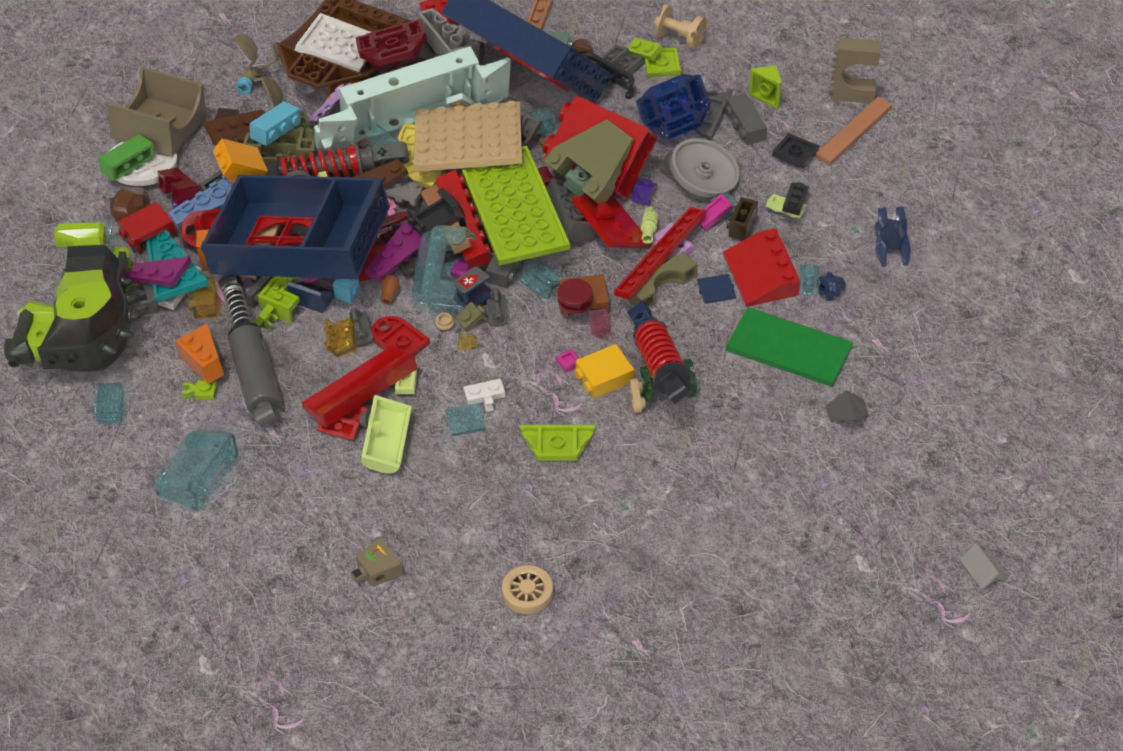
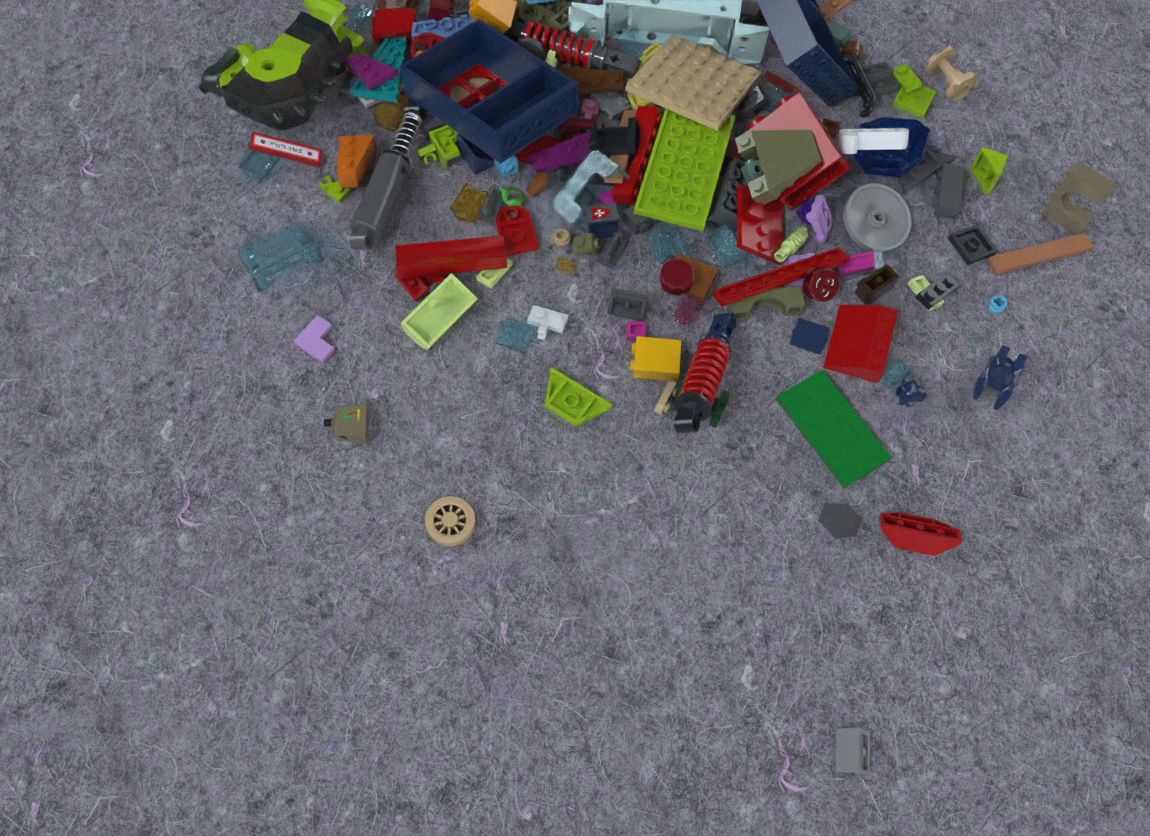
camera: 30 degrees right, 15 degrees up
none -> tile [249,132,322,167]
none -> lavender tile [293,315,335,363]
none -> bright green piece [500,186,525,206]
none -> dark grey hinge [607,288,648,321]
none -> clear light blue brick [708,224,747,268]
none -> clear red tile [764,70,801,96]
none -> dark red head [803,267,839,302]
none -> lavender plate [806,195,834,243]
none -> white beam [838,128,909,154]
none -> red wedge [879,511,962,556]
none -> medium azure bush [988,295,1007,313]

